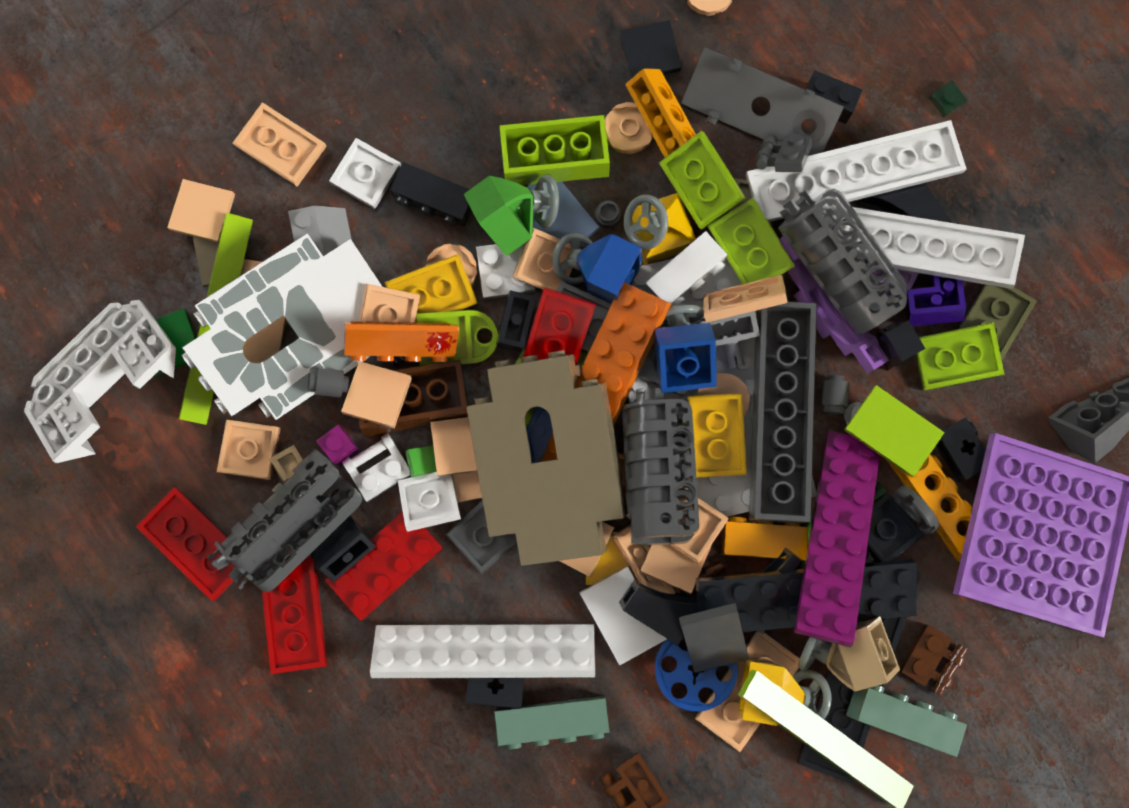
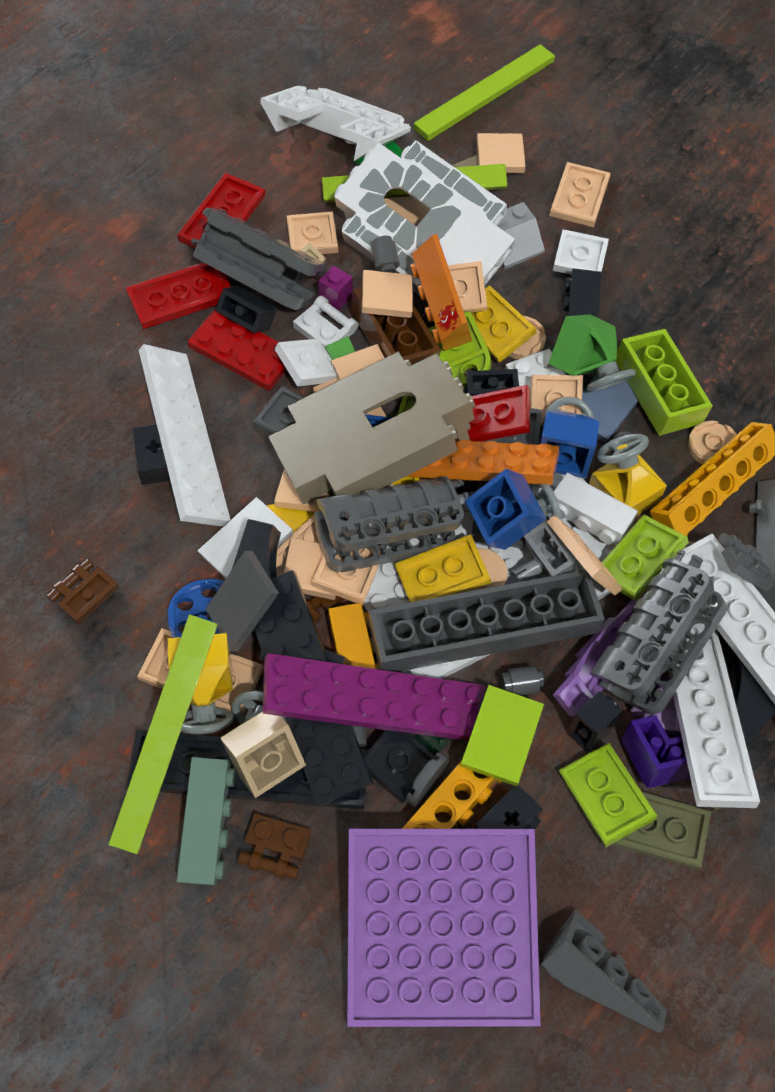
camera: 70 degrees right, 20 degrees down
sand green brick [495,696,610,750] -> none
lime tile [659,131,746,229] -> none
none -> lime tile [413,44,555,141]

